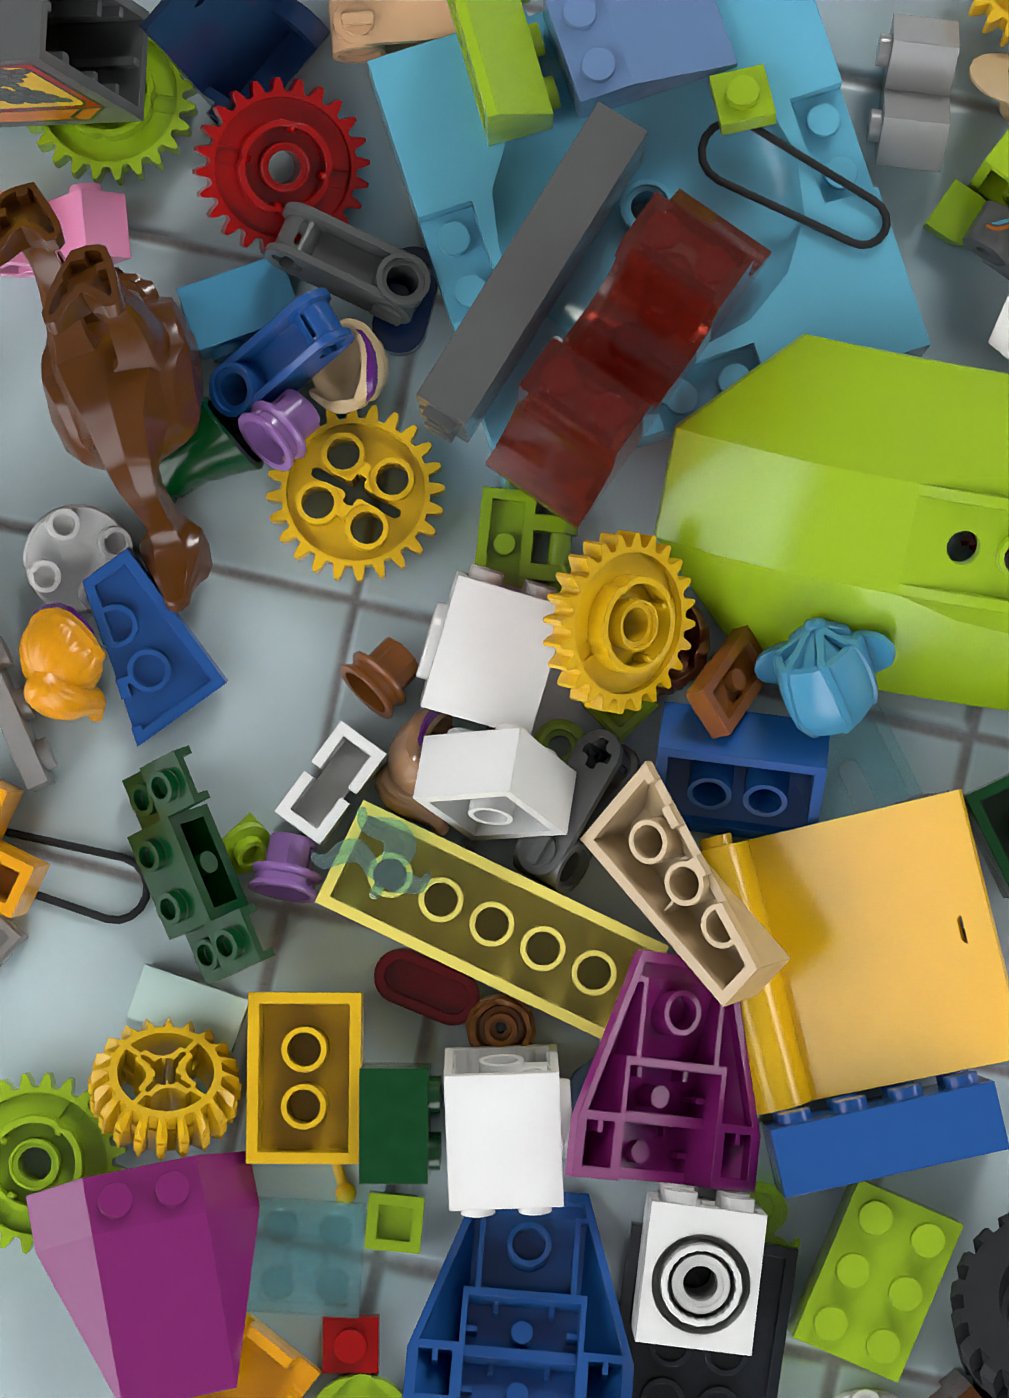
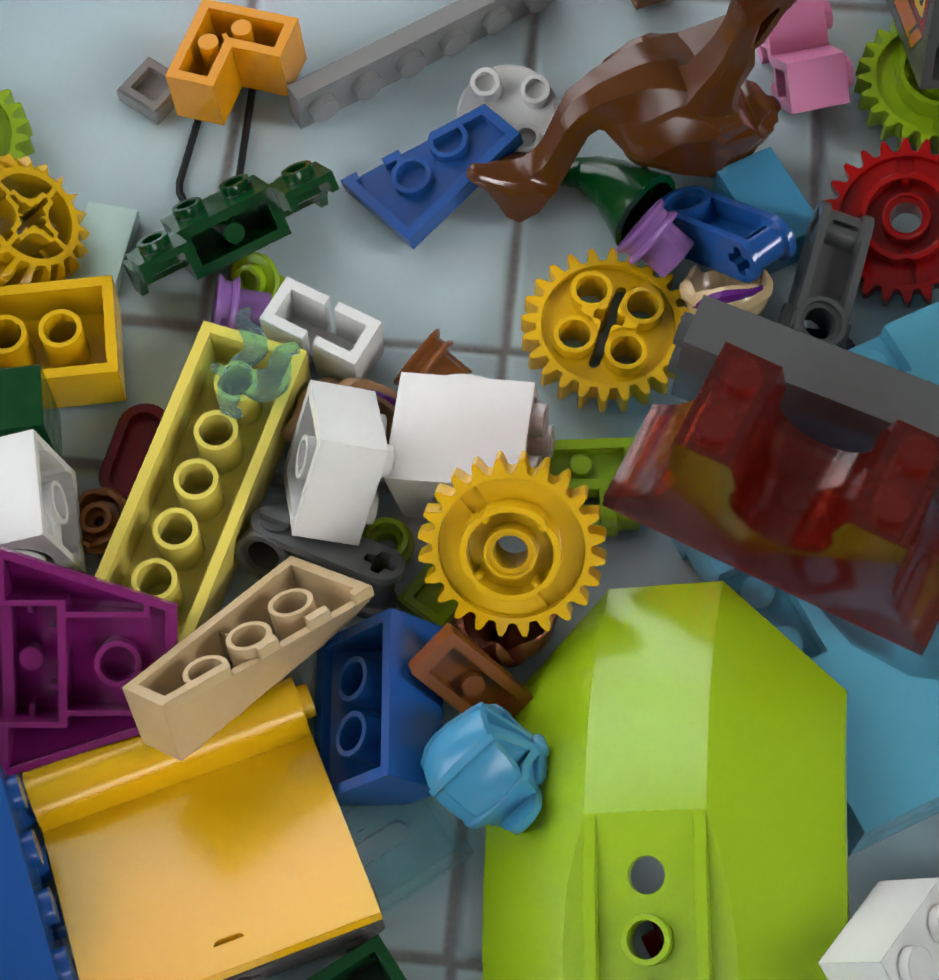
camera: 80 degrees right, 20 degrees down
light orange hair [18,603,107,722] -> none

